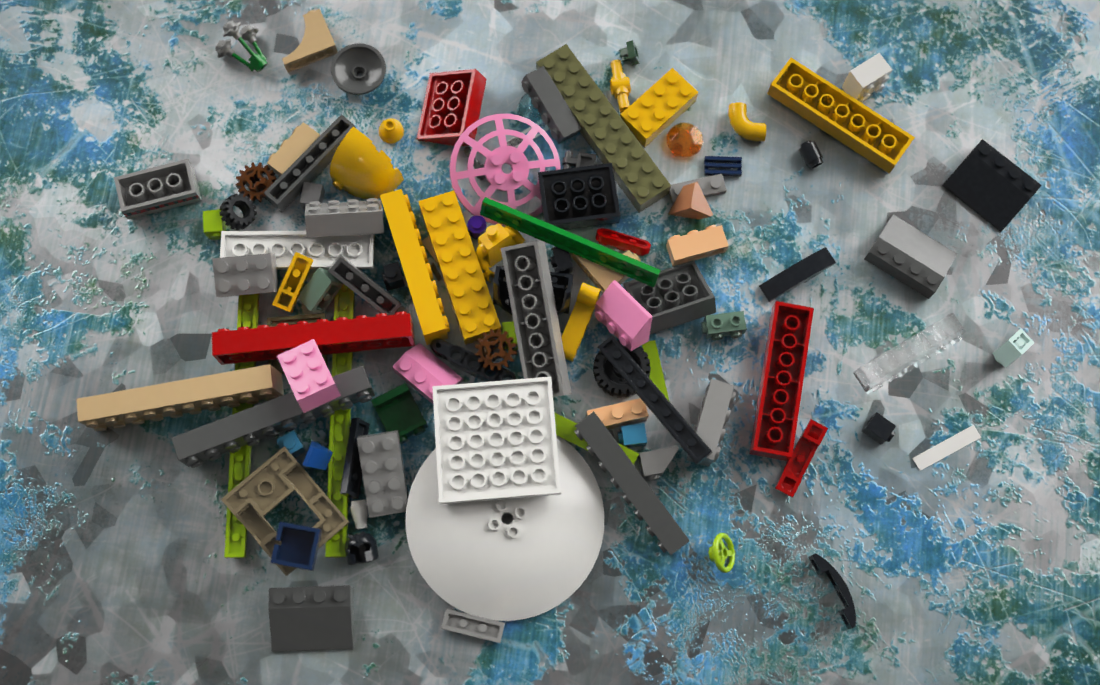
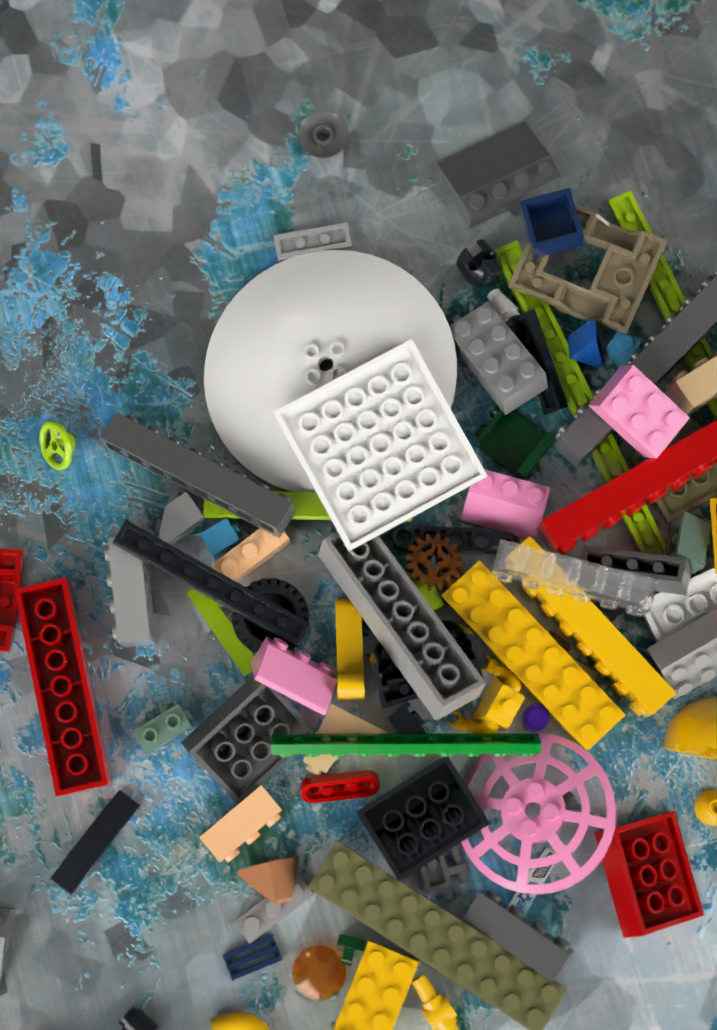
camera: 160 degrees right, 5 degrees up
none -> dark green tile [336,934,366,966]
none -> clear brick [491,539,658,616]

